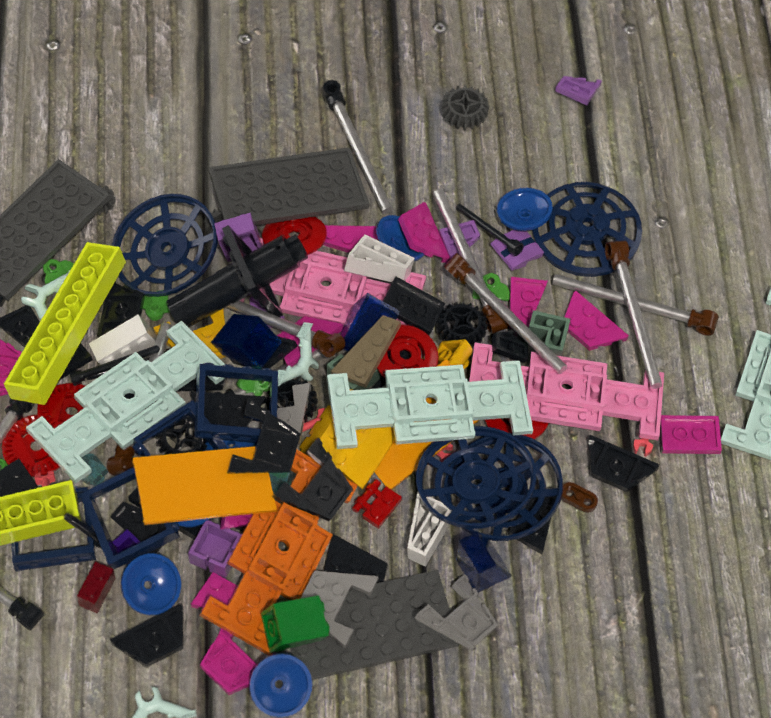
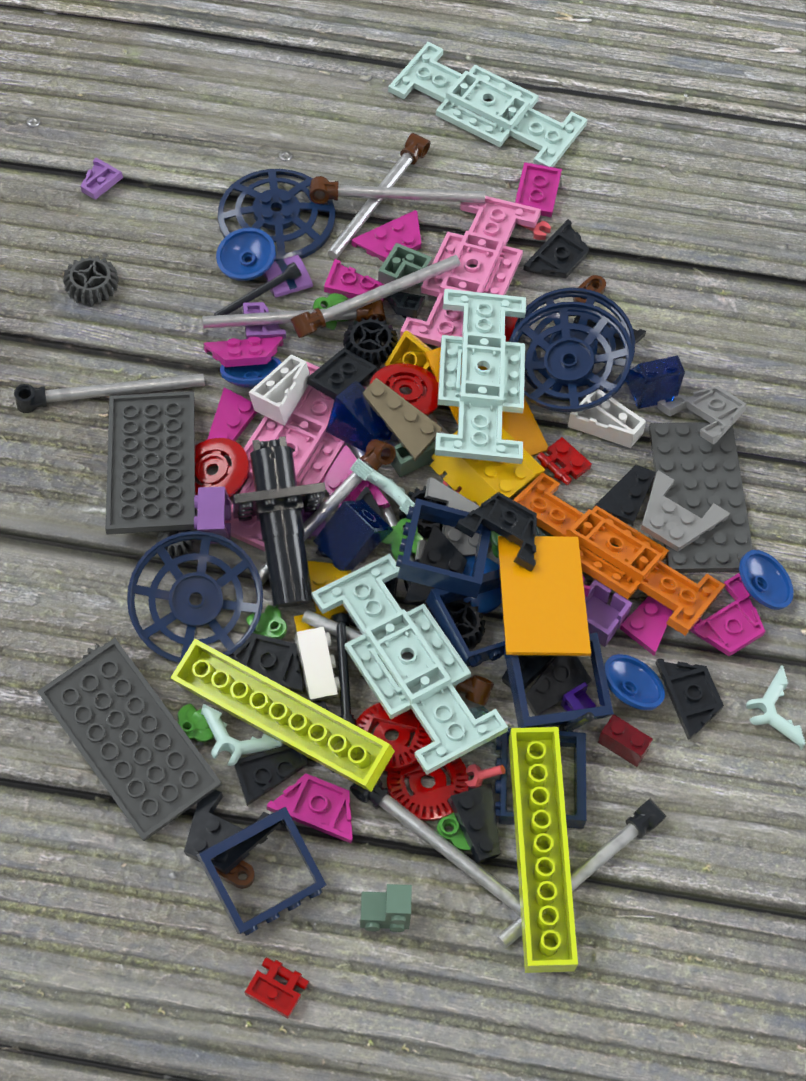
camera: 80 degrees left, 0 degrees up
green slope [260,595,330,653] -> none
black wing [272,438,353,521] -> none

